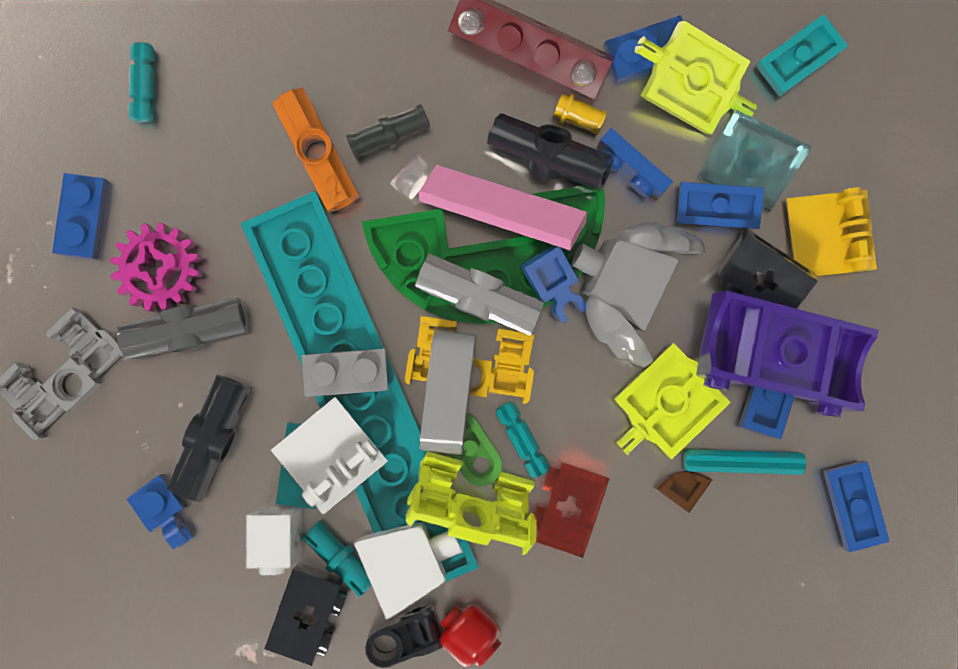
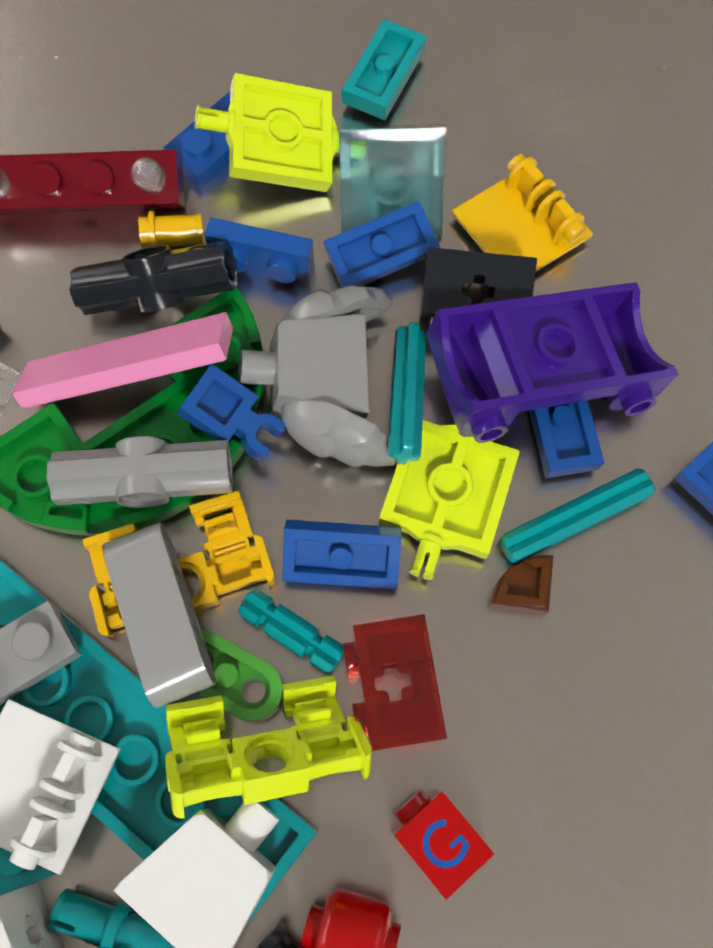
camera: 30 degrees left, 15 degrees down
none -> blue plate [282,519,402,589]
none -> teal axle [387,322,426,465]
none -> red brick [391,789,494,900]

